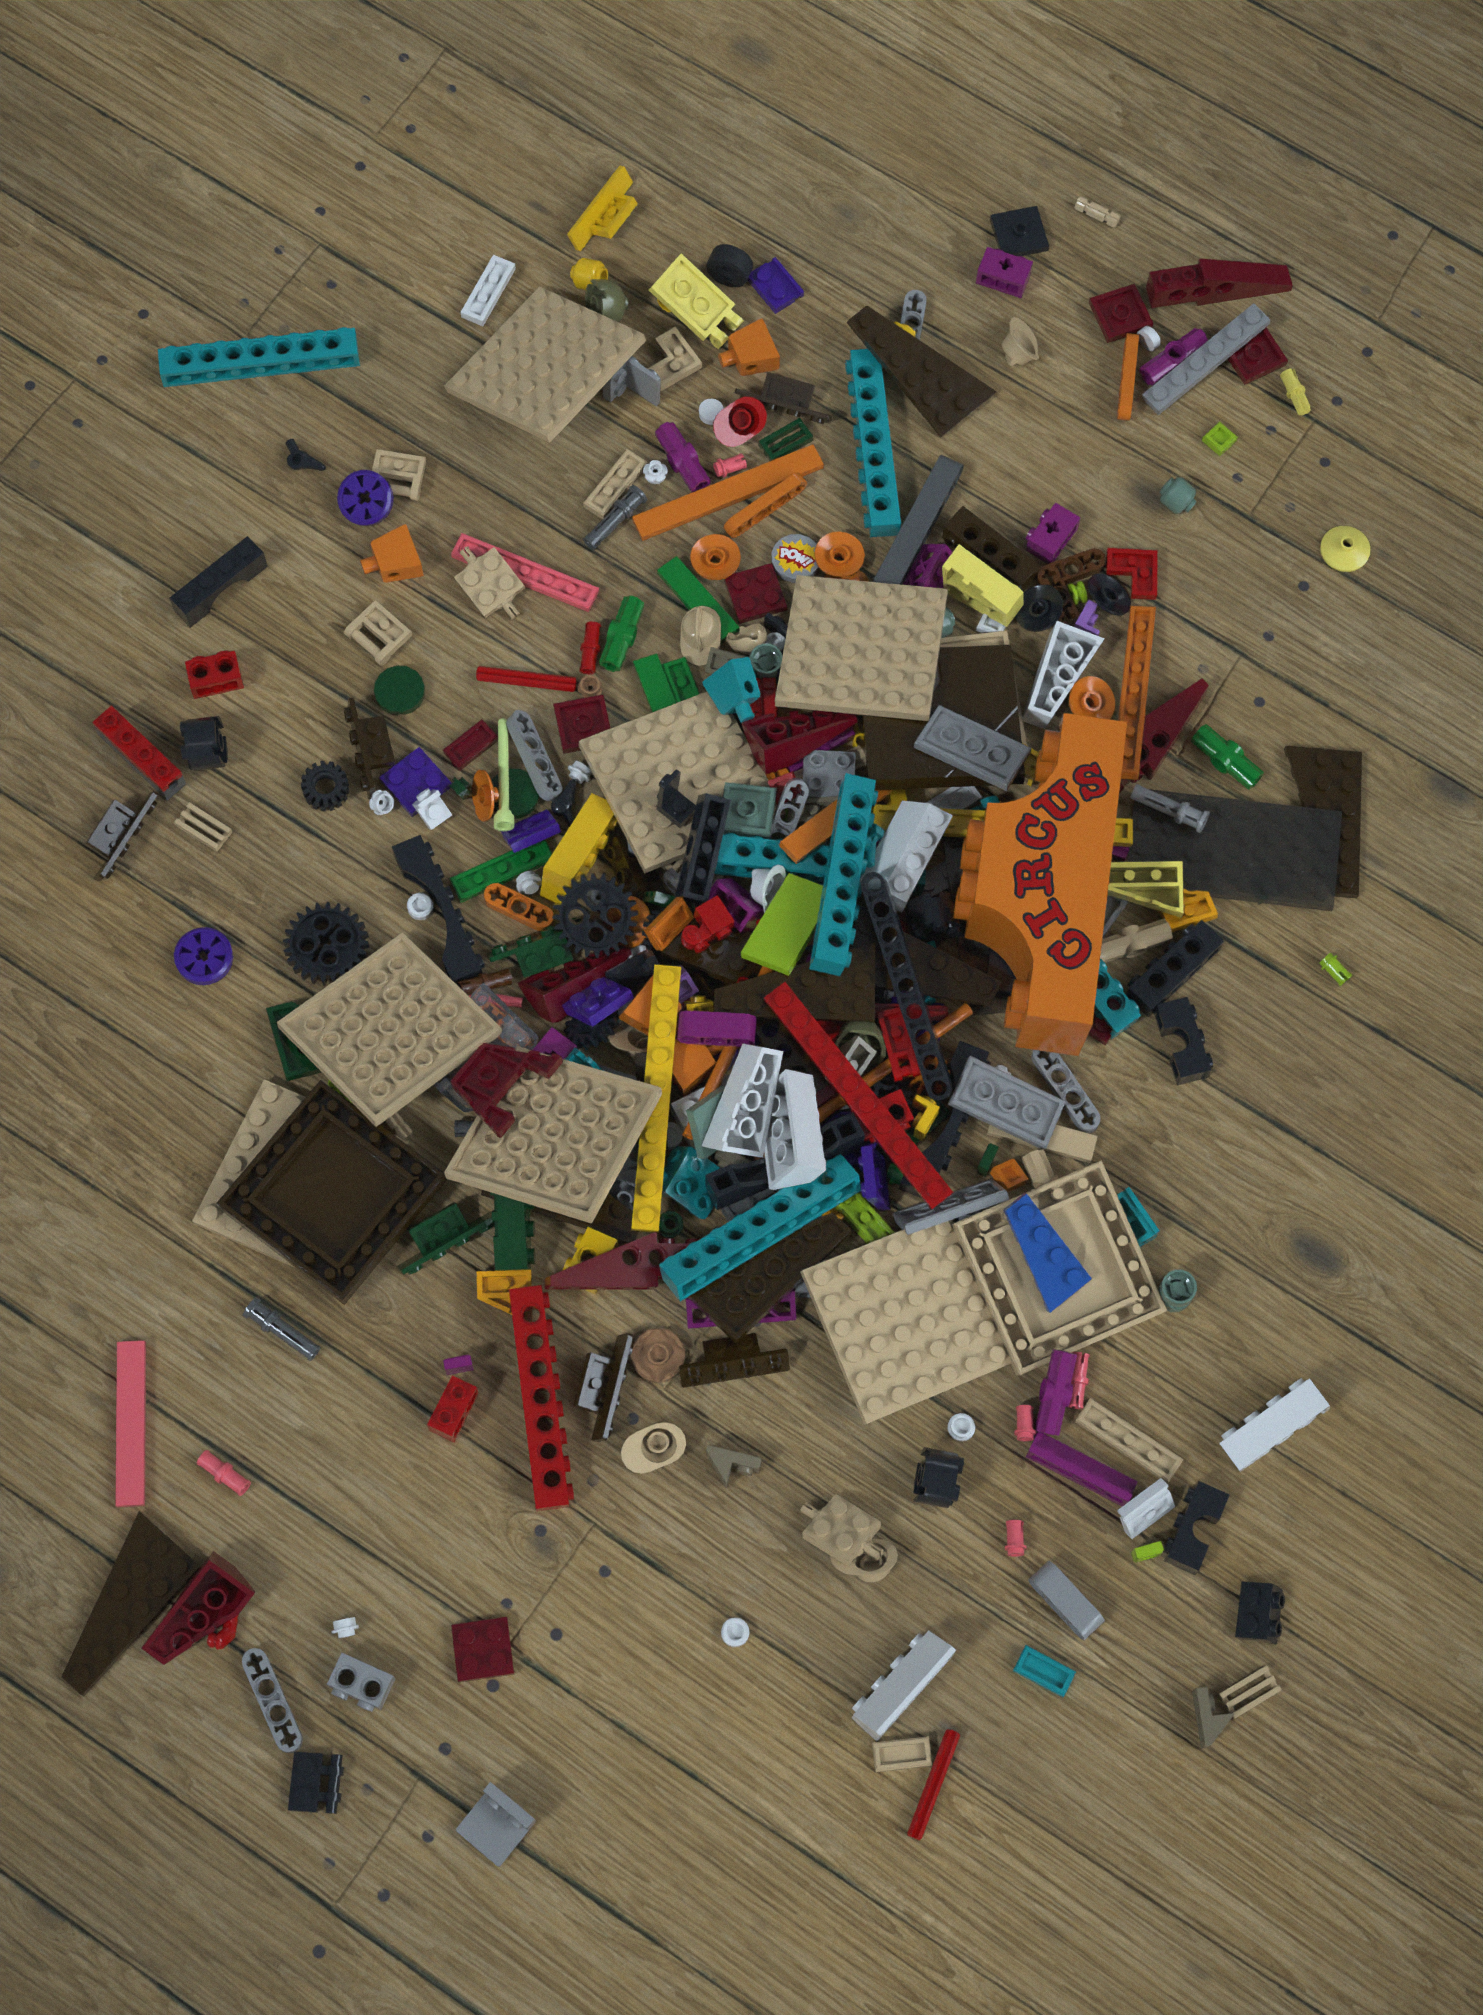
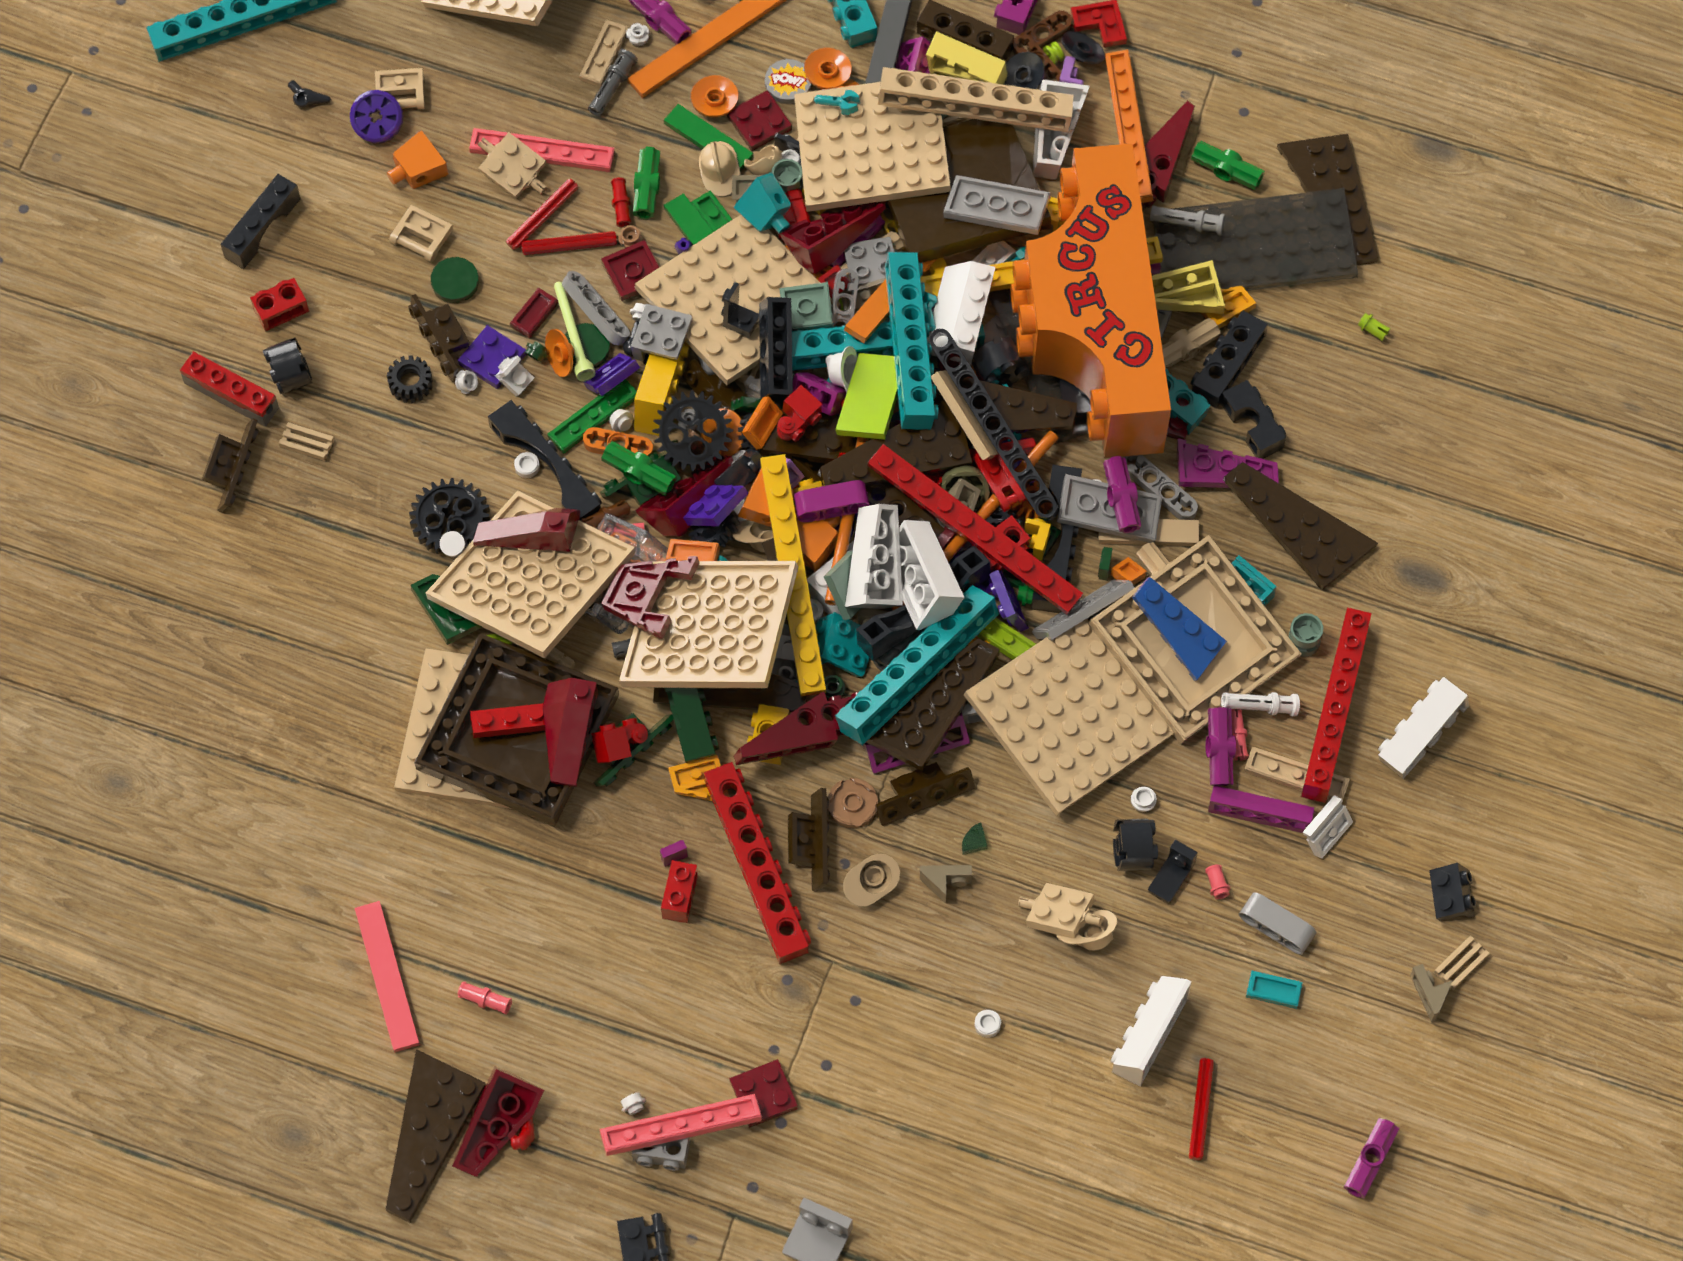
camera: 10 degrees left, 5 degrees down
dark purple wheel [174,927,233,985] -> none
dark grey pin [242,1296,321,1361] -> none
light grey beam [242,1648,303,1753] -> none
coral pin [713,453,747,478] -> none
orange beam [723,473,807,538] -> none
tan tile [872,1736,932,1773] -> none
coral pin [1014,1405,1036,1442] -> none
orange dish [1069,676,1115,719] -> none
lime tile [1131,1541,1164,1563] -> none
black arch [1163,1481,1230,1575] -> none
none -> white tile [440,531,466,557]
none -> red plate [470,703,545,738]
none -> dark red wedge [473,508,581,552]
none -> red axle [506,179,578,250]
none -> dark red wedge [543,678,598,787]
none -> red brick [591,718,648,763]
none -> coral tile [600,1094,762,1156]
none -> green piece [601,441,676,496]
none -> light grey bracket [631,304,692,361]
none -> orange tile [665,539,720,561]
none -> dark purple arm [675,238,692,255]
none -> teal bar [814,90,860,115]
none -> tan brick [878,67,1074,132]
none -> tan tile [931,370,998,460]
none -> clear green tile [962,823,988,855]
none -> magenta piece [1103,456,1142,534]
none -> black bracket [1148,839,1198,903]
none -> magenta wing [1177,439,1279,488]
none -> white pin [1221,692,1300,716]
none -> dark brown wing [1223,462,1378,590]
none -> red brick [1301,607,1372,803]
none -> magenta piece [1343,1118,1400,1199]

